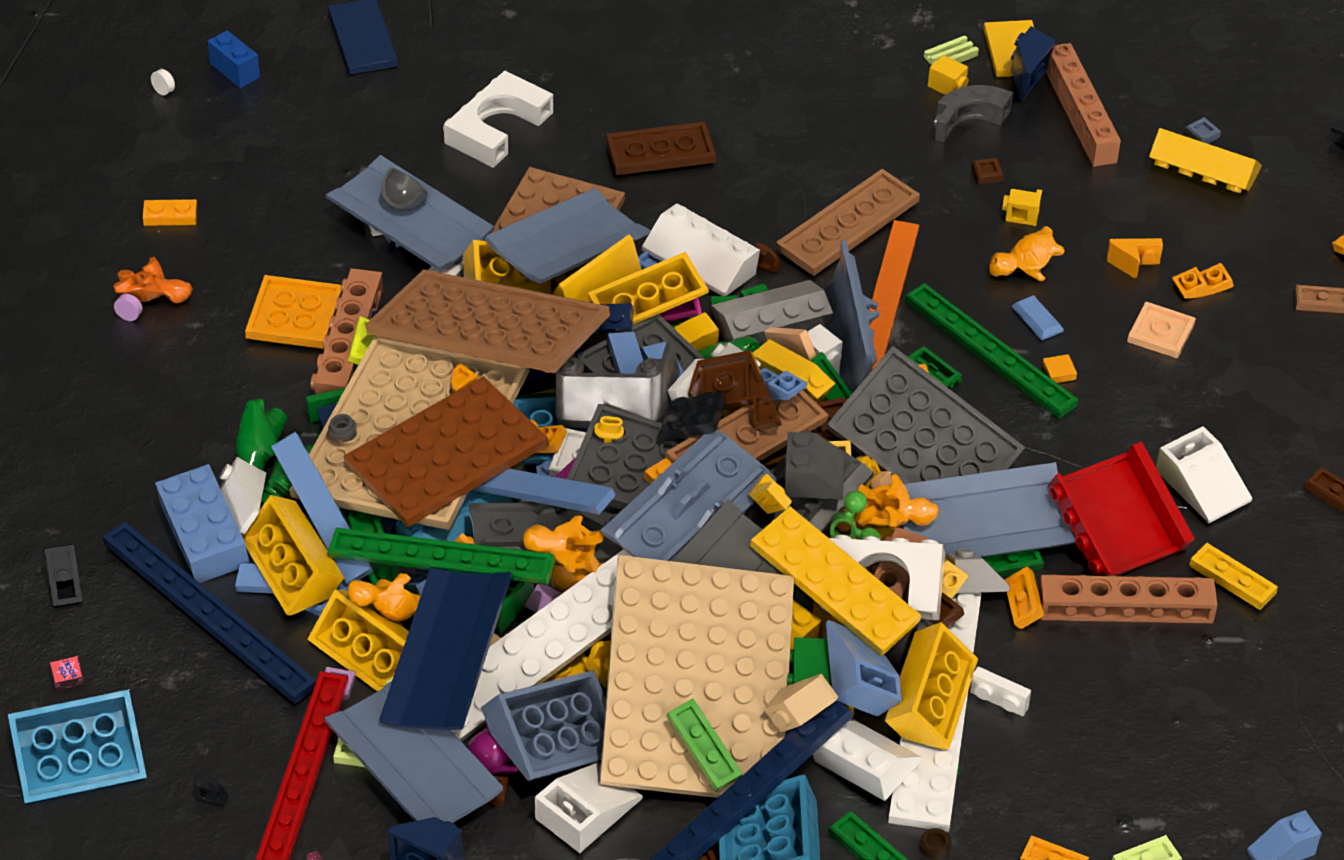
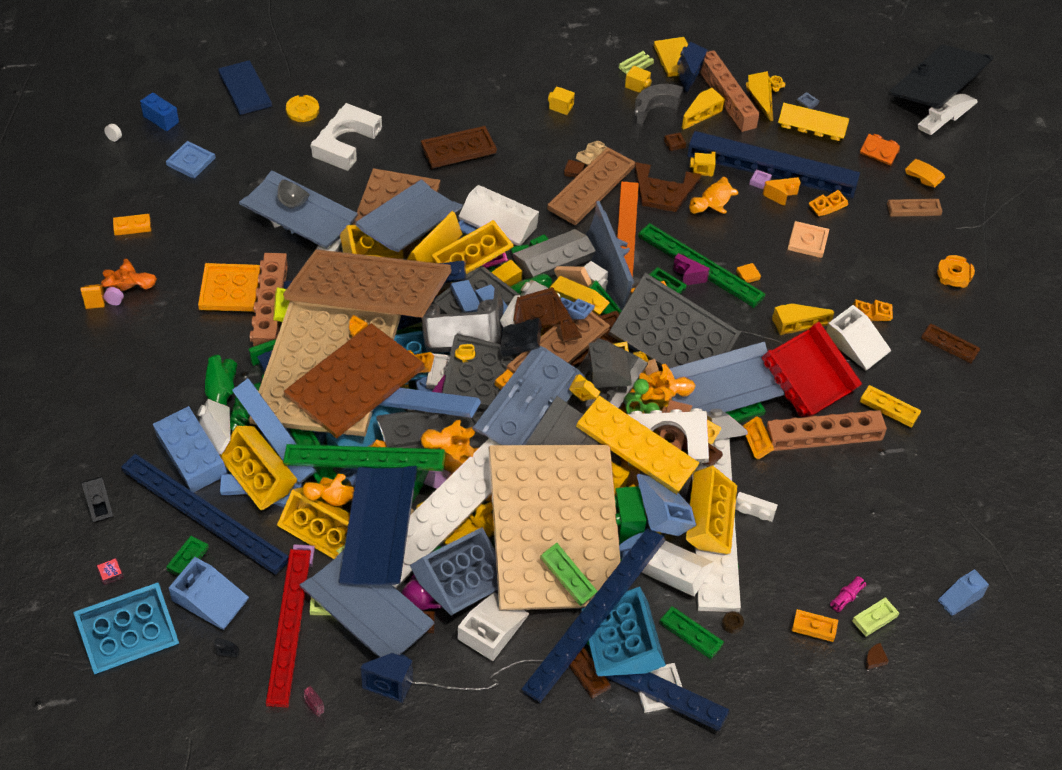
camera: 10 degrees left, 5 degrees up
dark grey plate [328,414,357,440] -> none
reddish brown tile [755,242,781,274] -> none
tan slope [764,674,839,733] -> none
medium blue tile [1012,295,1064,341] -> none
none -> light orange slope [81,284,105,309]
none -> medium blue tile [166,141,215,179]
none -> green plate [166,536,209,576]
none -> medium blue slope [169,557,249,630]
none -> yellow tile [286,95,320,122]
none -> yellow brick [548,87,575,115]
none -> reddish brown tile [564,159,585,178]
none -> tan slope [576,141,607,165]
none -> reddish brown wing [635,162,701,212]
none -> magenta slope [673,253,710,286]
none -> yellow slope [682,88,725,130]
none -> dark blue brick [687,131,860,198]
none -> yellow slope [746,71,773,121]
none -> lavender tile [749,170,772,189]
none -> yellow plate [770,76,785,92]
none -> yellow slope [772,304,834,335]
none -> dark pink pin [830,576,866,612]
none -> light orange slope [852,299,893,321]
none -> orange bracket [860,134,900,166]

